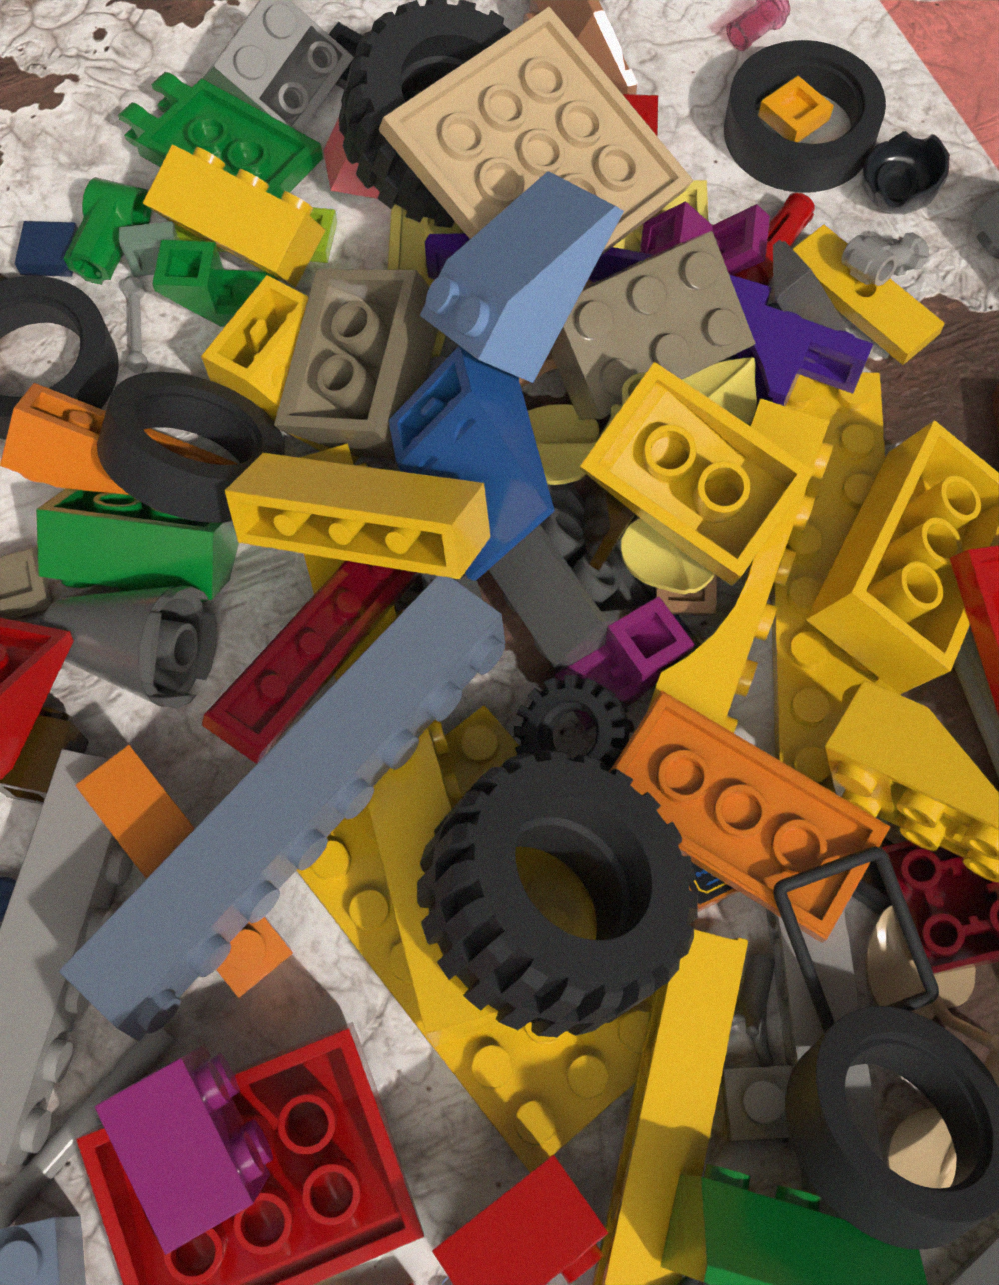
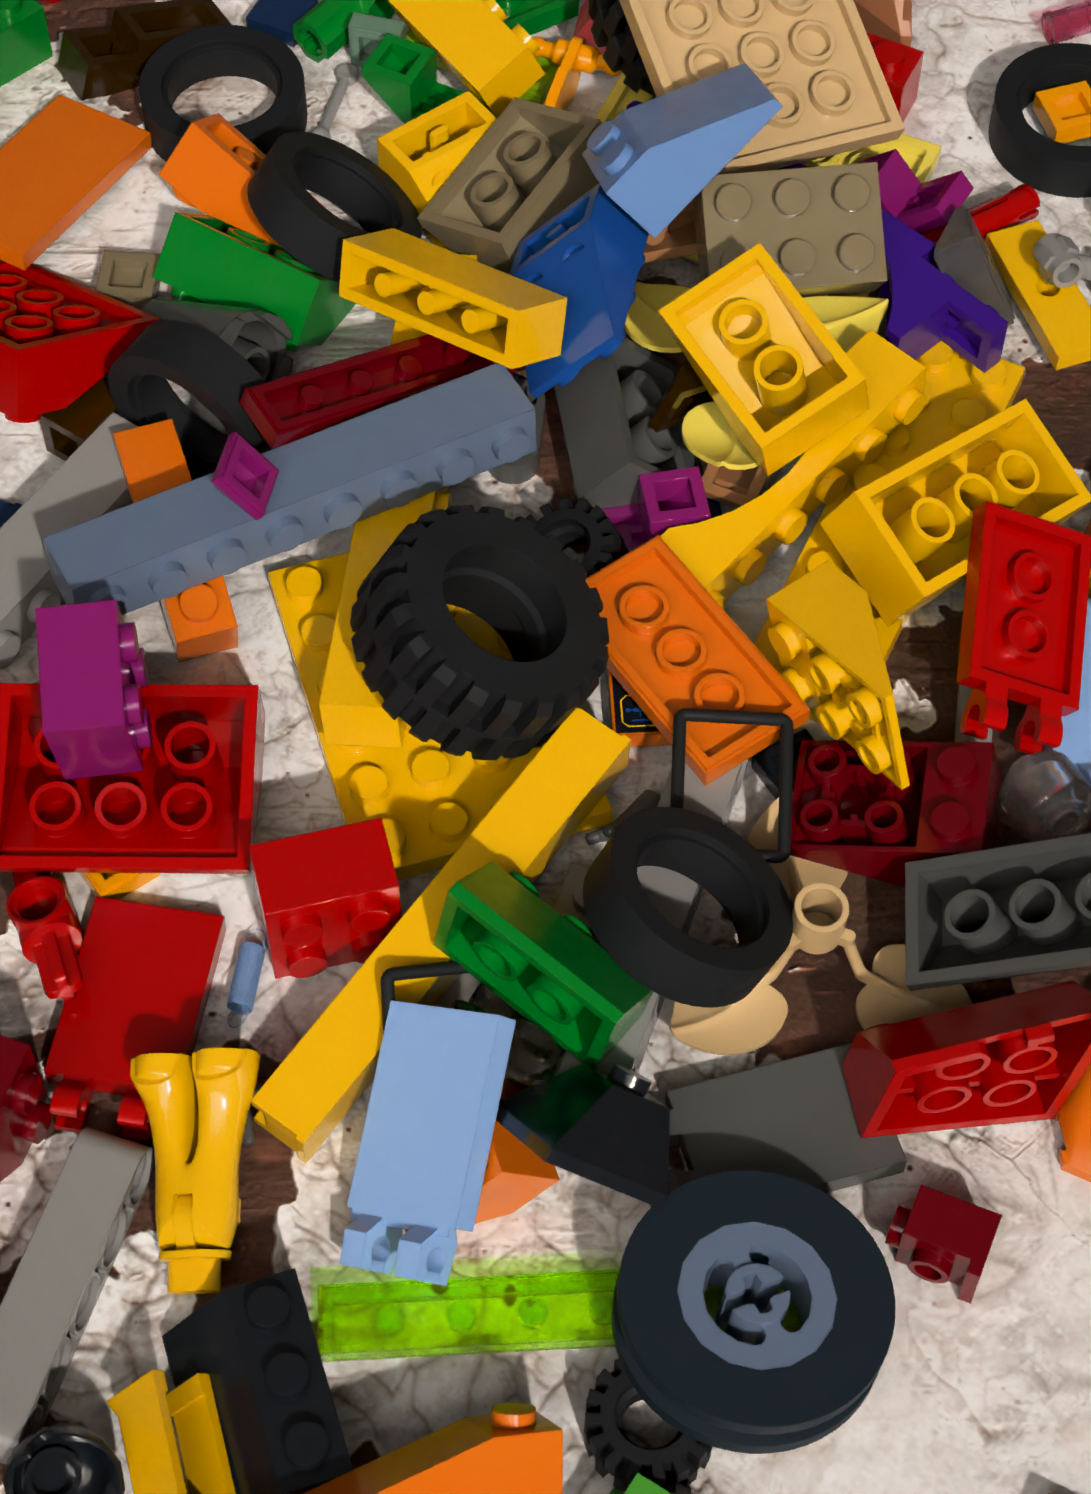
camera: 20 degrees right, 10 degrees down
none -> black tyre [108,320,278,480]
none -> magenta slope [211,432,279,520]
none -> light orange piece [532,36,622,111]

